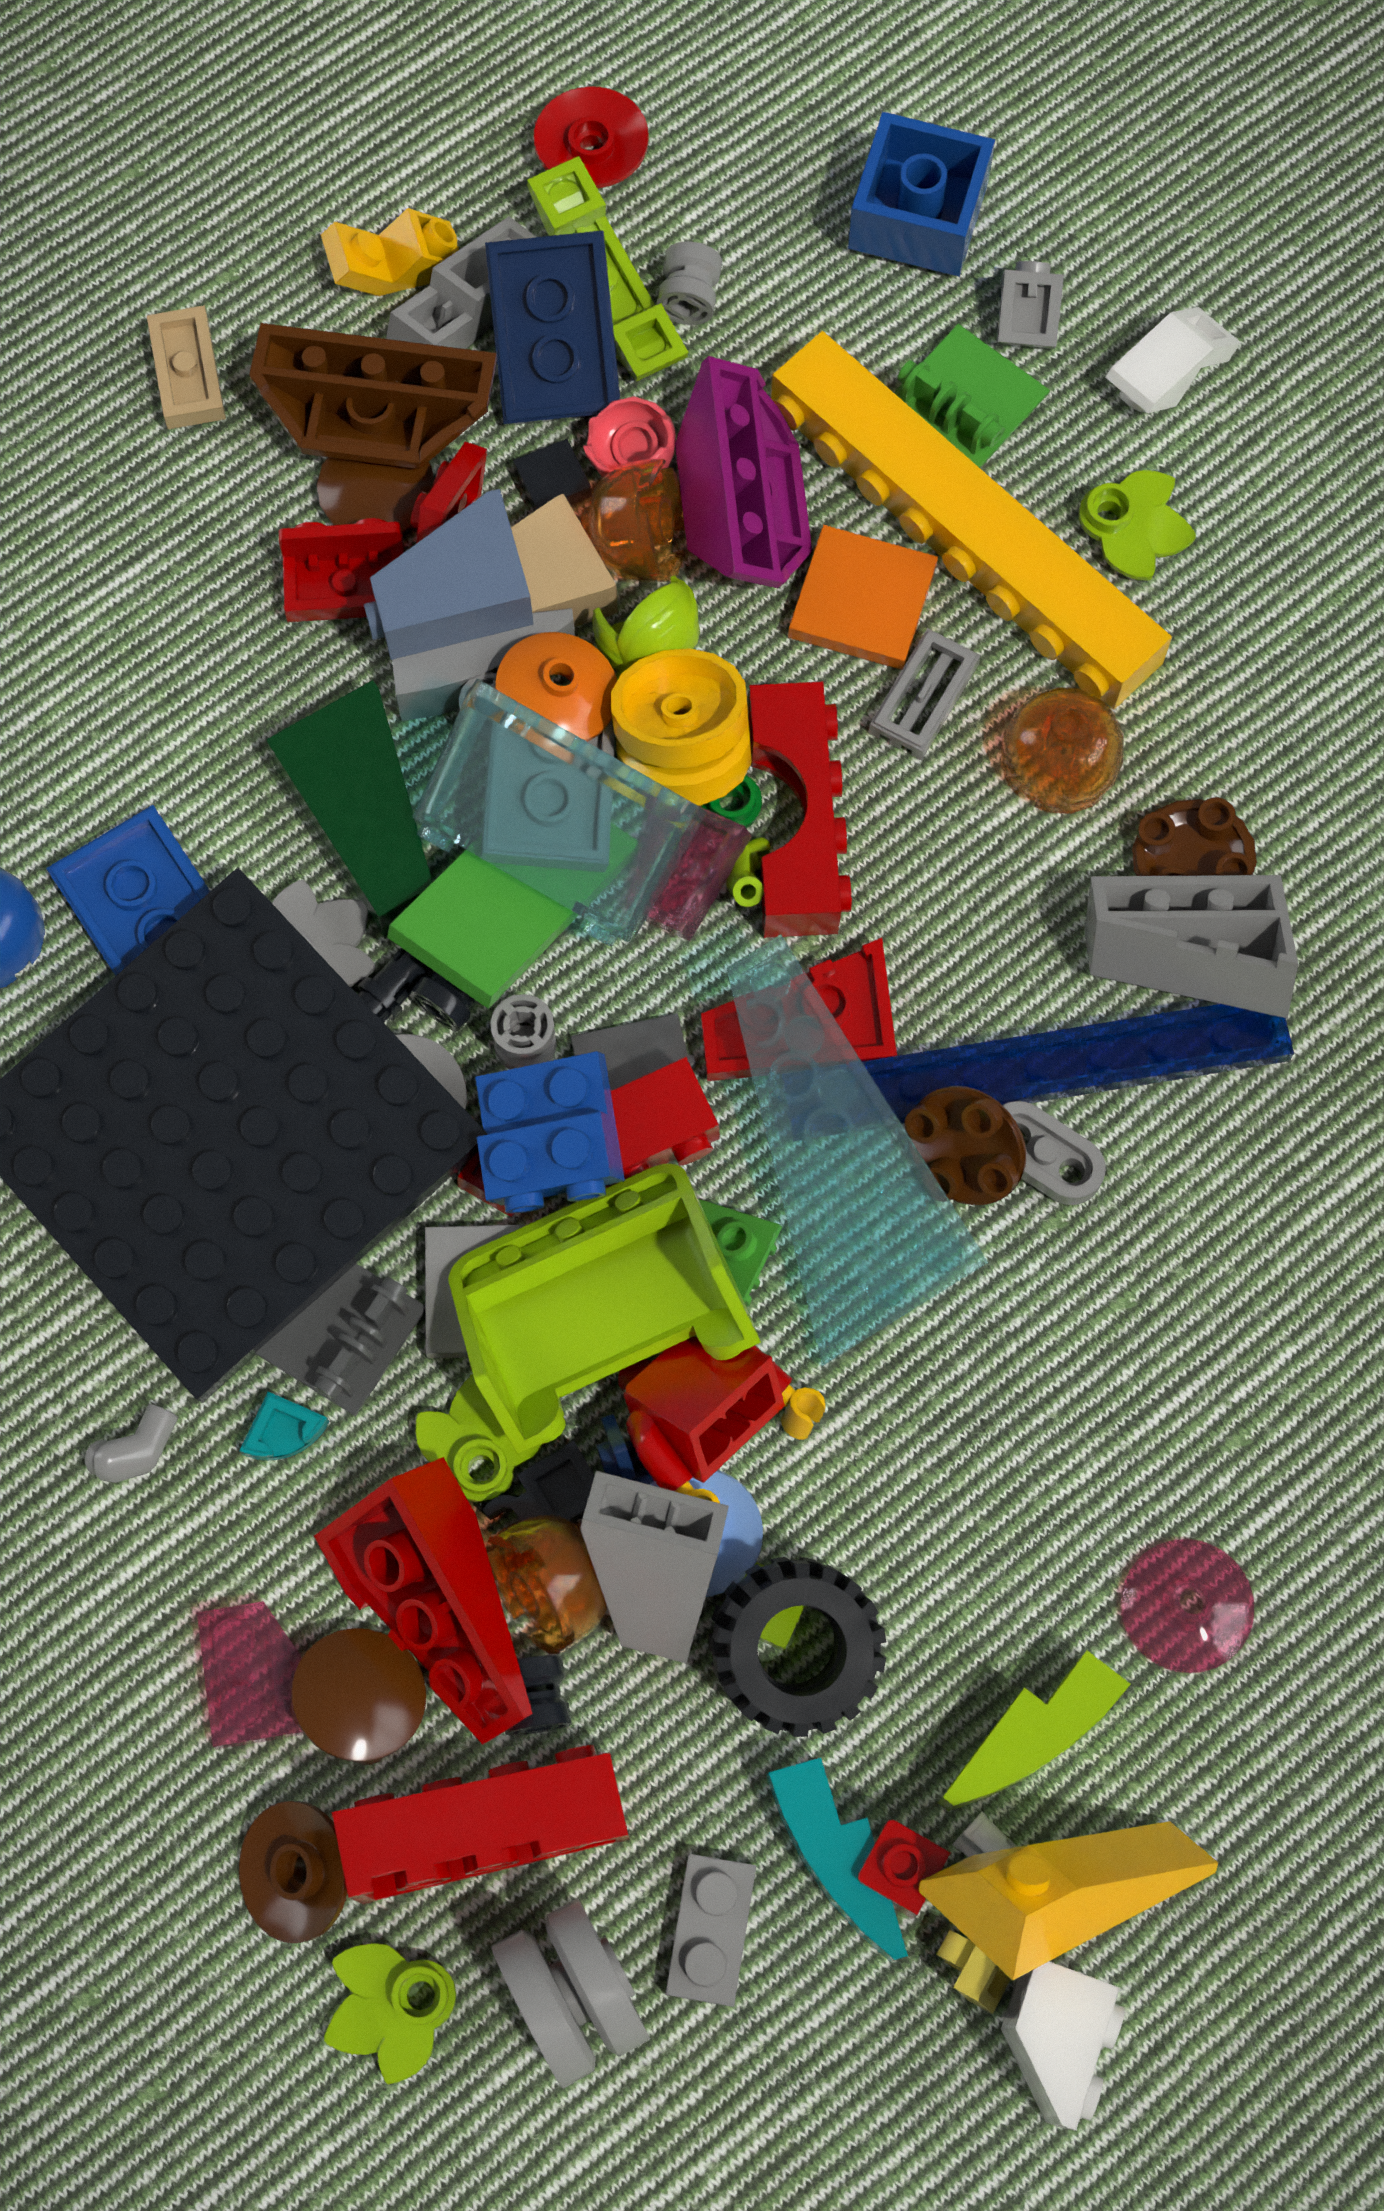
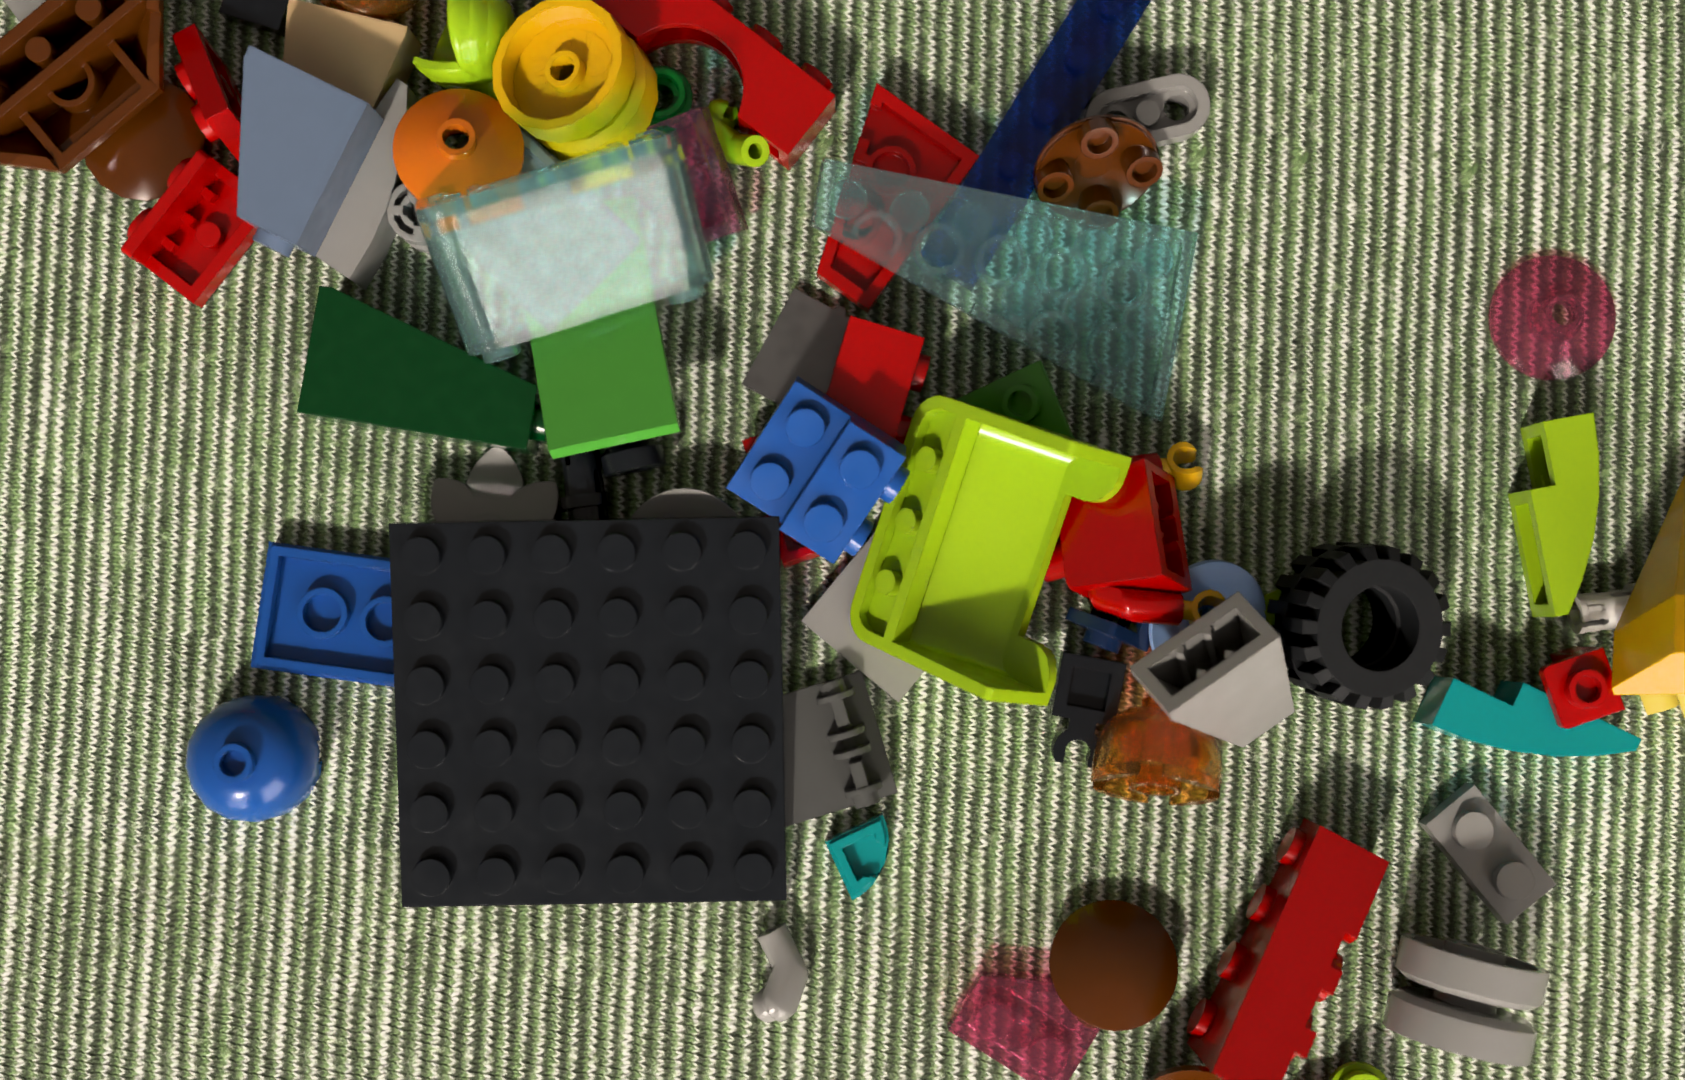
camera: 50 degrees left, 15 degrees up
red wedge [314,1457,533,1745] -> none
lime plate [416,1373,542,1503] -> none
light grey wheel [490,994,557,1069] -> none
black wheel [505,1655,572,1736] -> none

